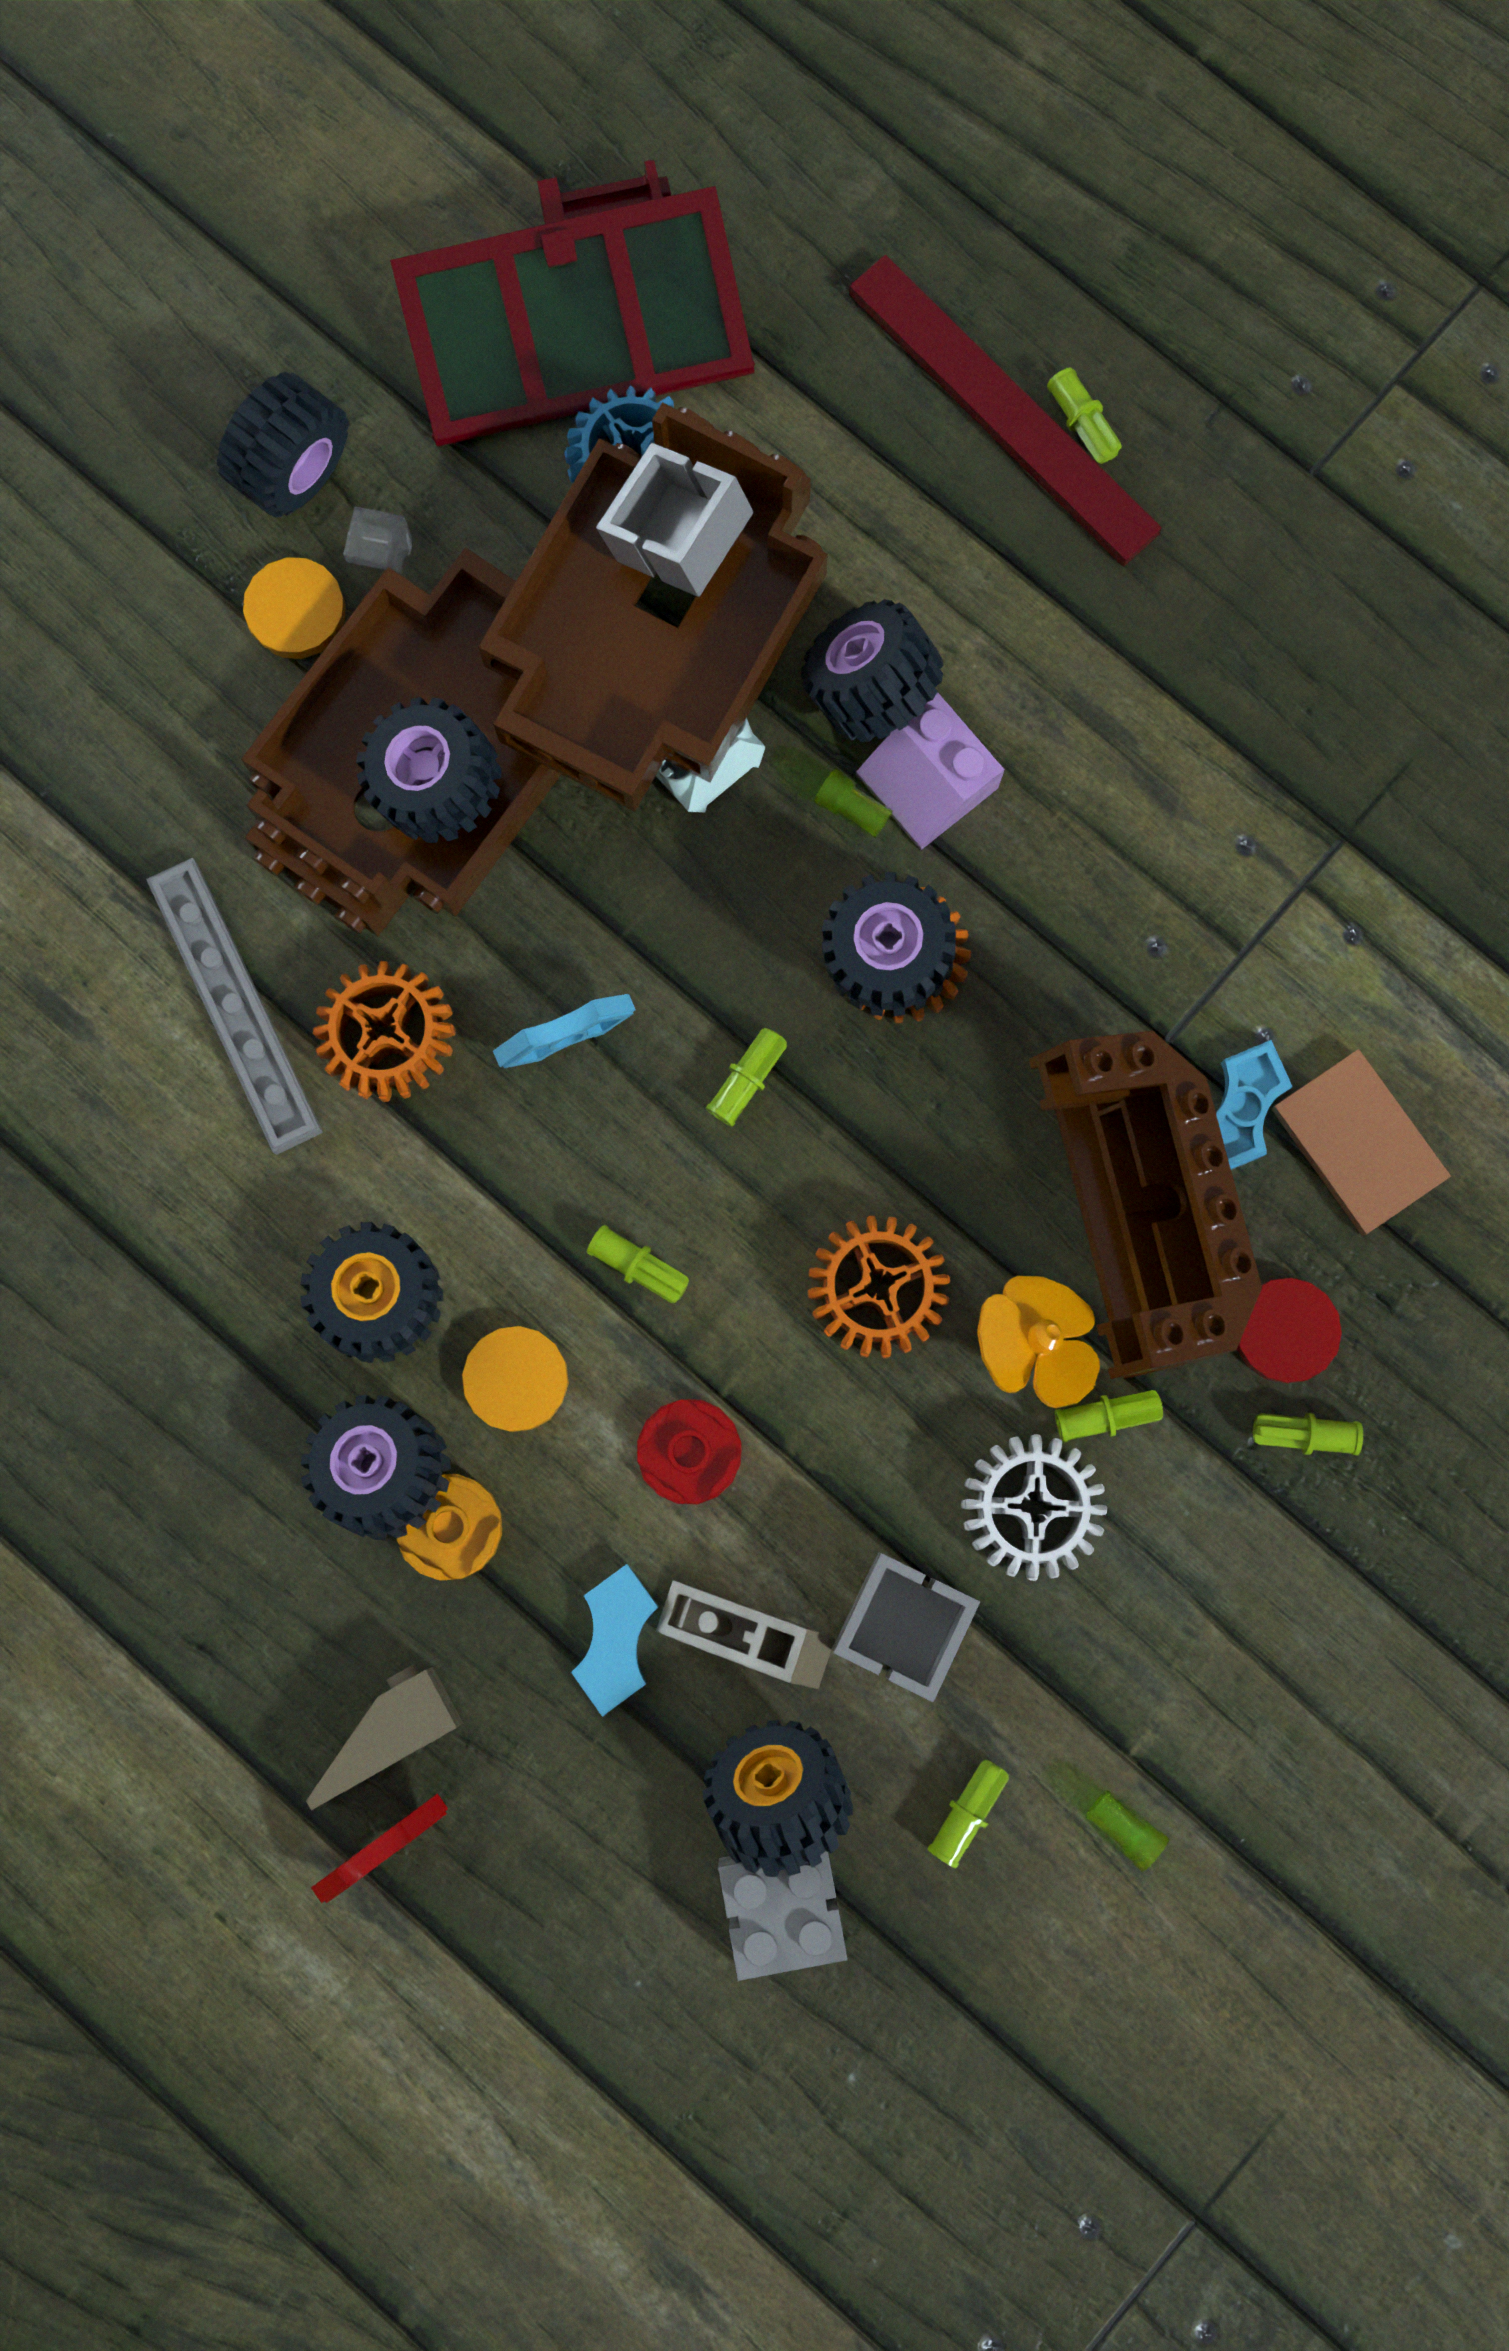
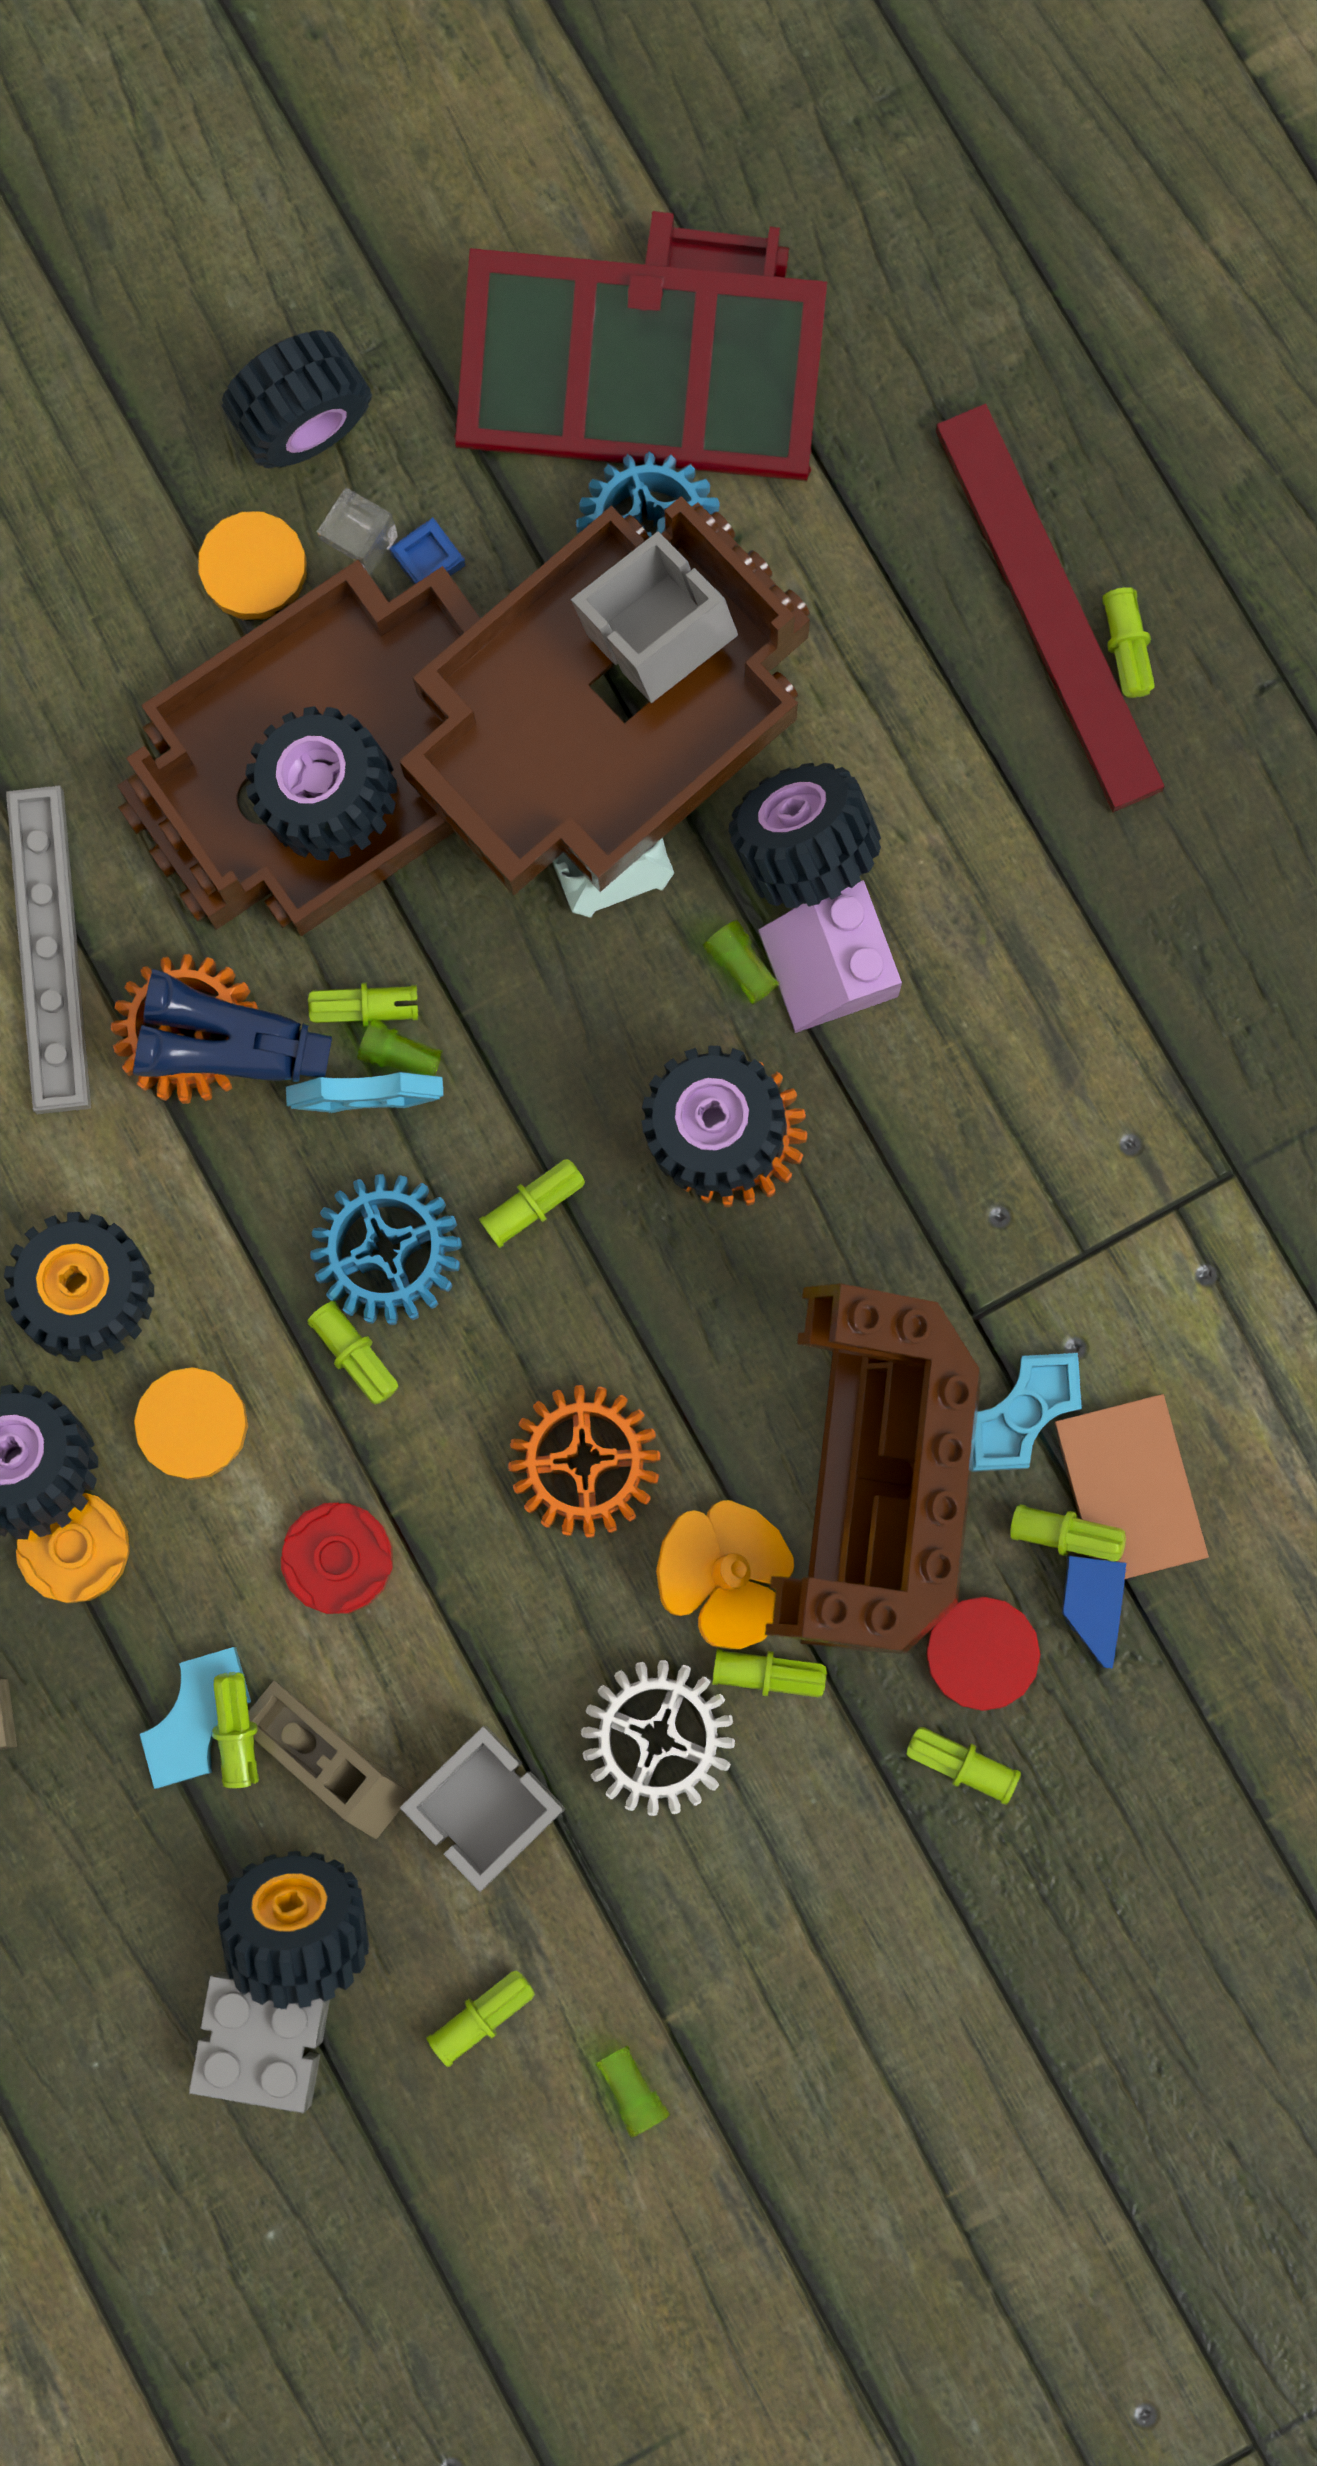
camera: 25 degrees right, 0 degrees up
none -> dark blue piece [133,969,332,1082]
none -> lime axle [212,1672,259,1789]
none -> lime axle [308,983,418,1027]
none -> dark azure gear [310,1174,462,1325]
none -> clear neon green pin [357,1019,444,1076]
none -> blue tile [389,518,466,585]
none -> lime axle [1010,1504,1126,1561]
none -> blue slope [1062,1556,1126,1669]

